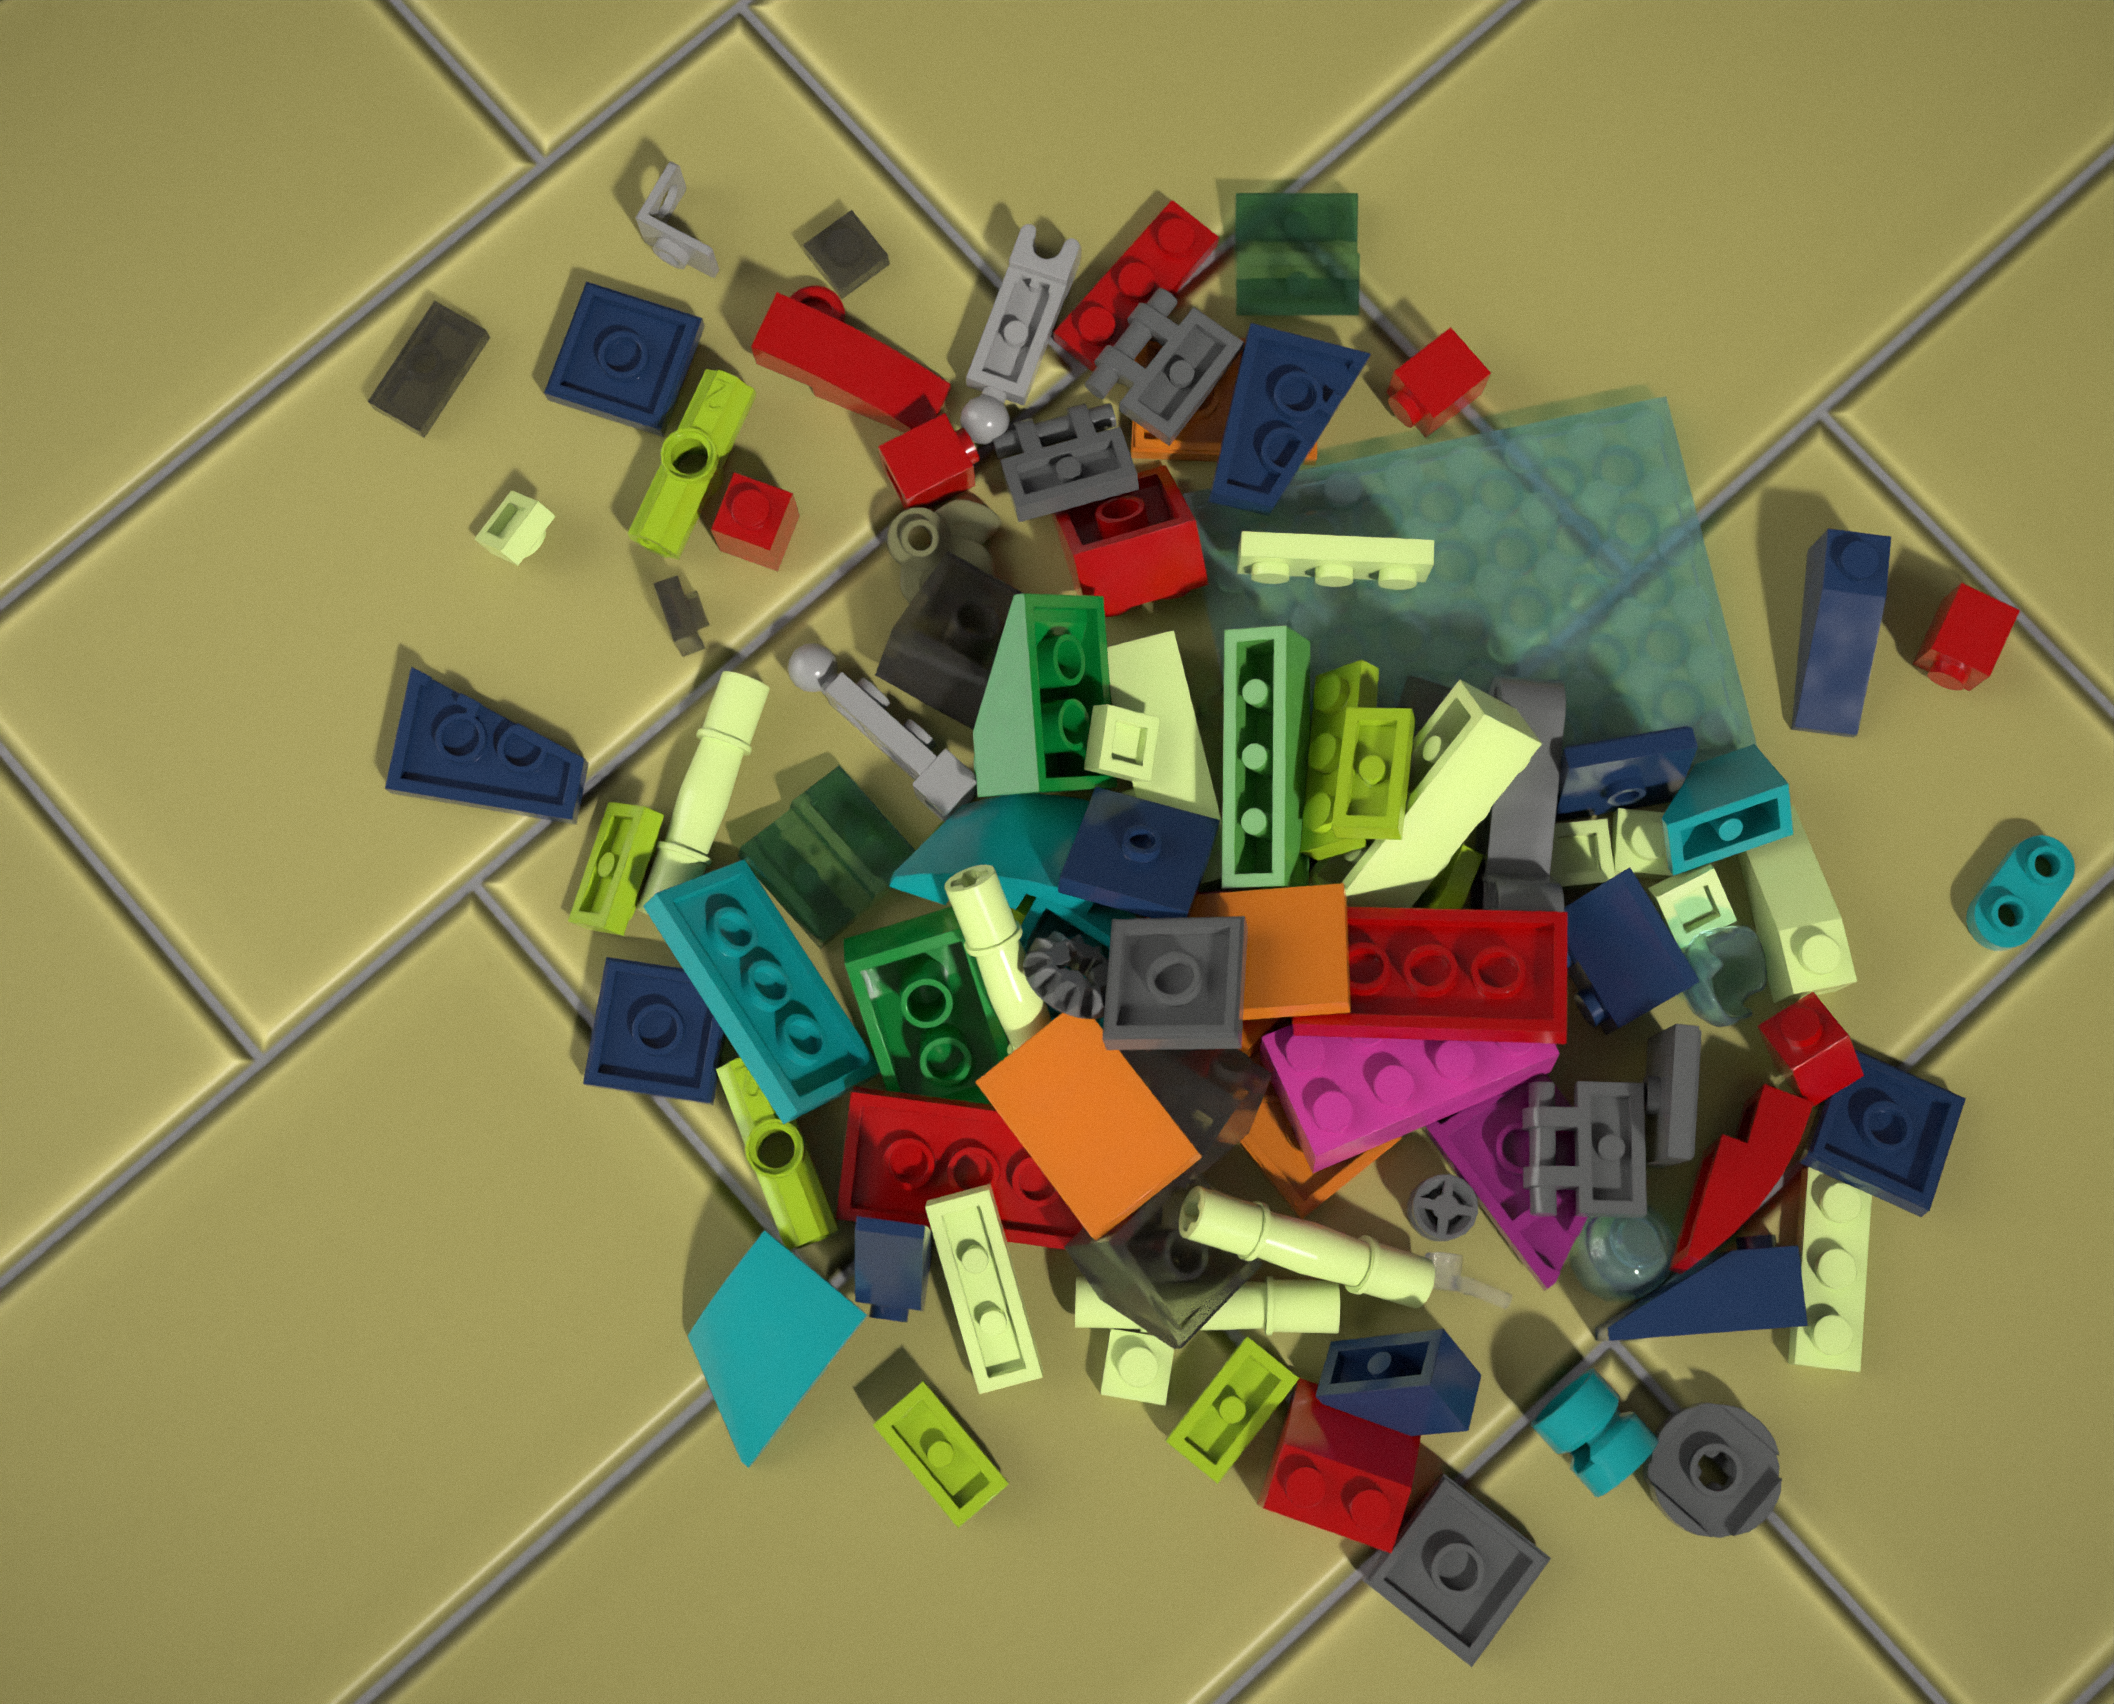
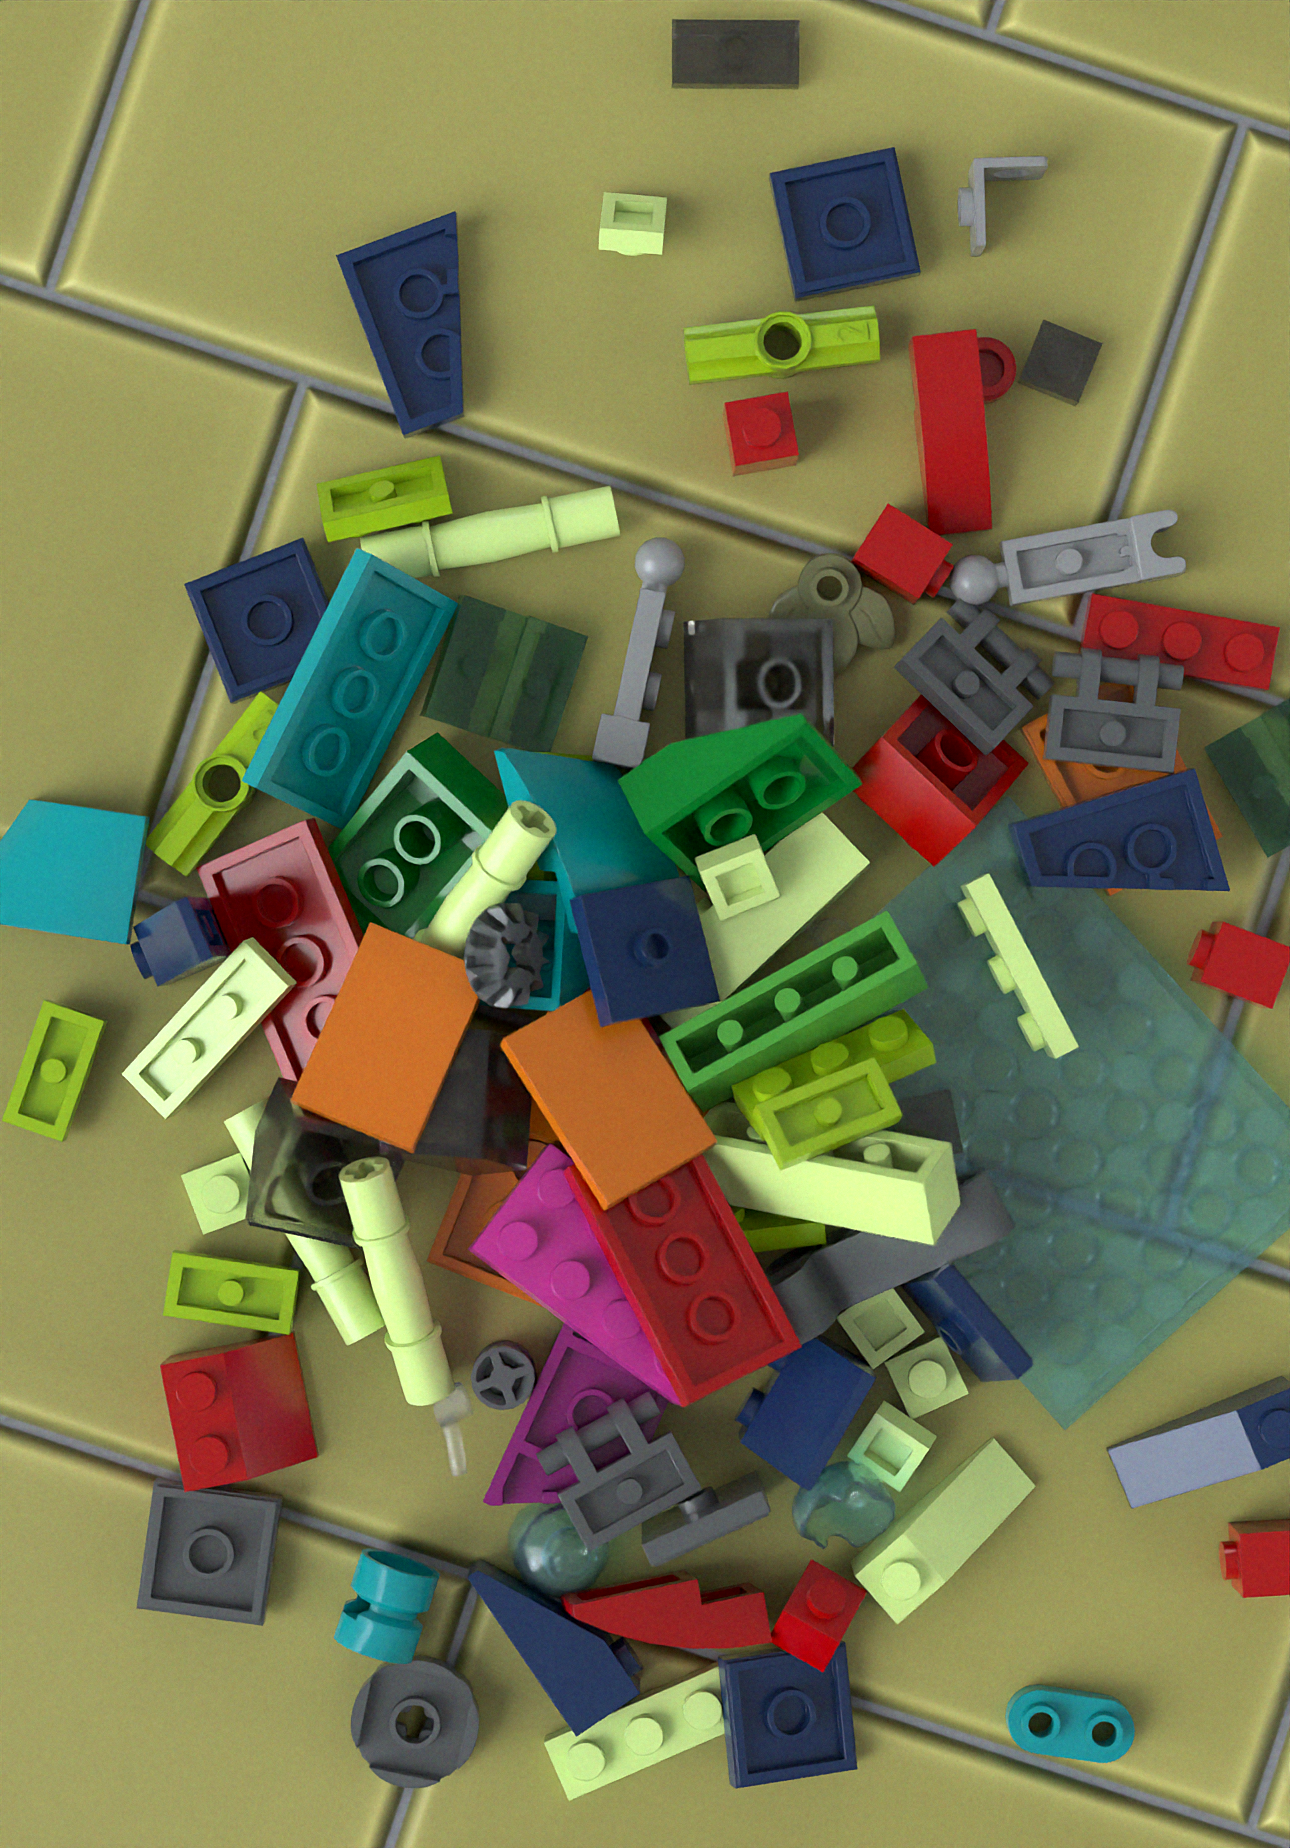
camera: 55 degrees right, 10 degrees up
clear smoke plate [653,575,710,657] -> none
dark grey plate [1102,916,1248,1050] -> none
dark blue slope [1316,1329,1482,1436] -> none
teal slope [1662,744,1793,876] -> none

